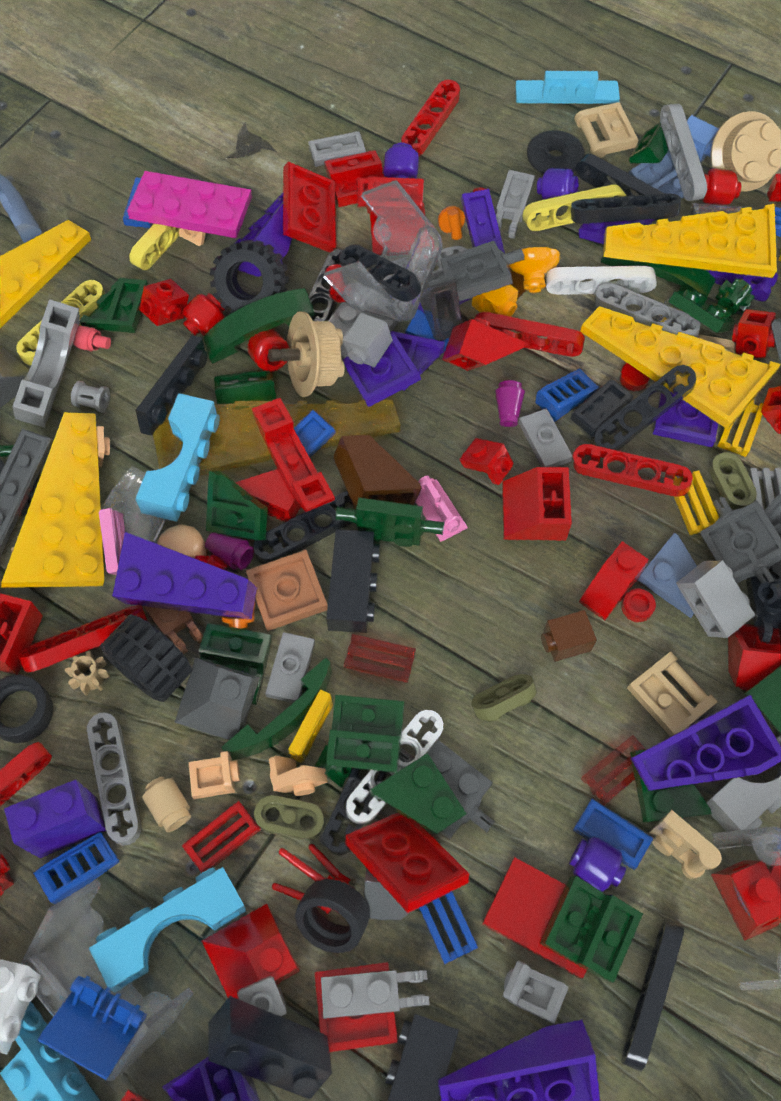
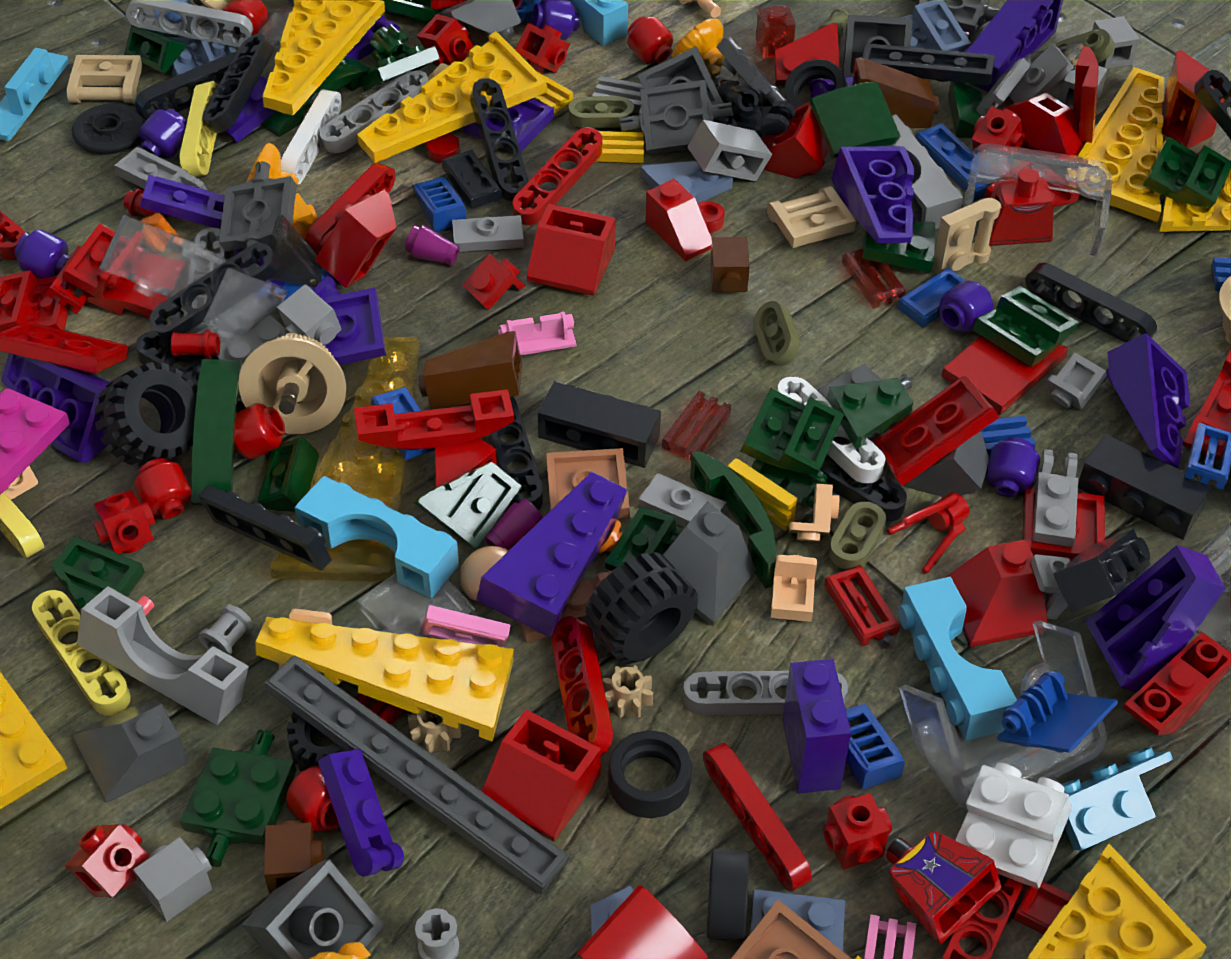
camera: 75 degrees left, 15 degrees down
tan brick [142,777,191,832] -> none
black tyre [295,879,370,953] -> none
dark green plate [335,497,445,547] -> none
none -> dark purple head [985,437,1040,497]

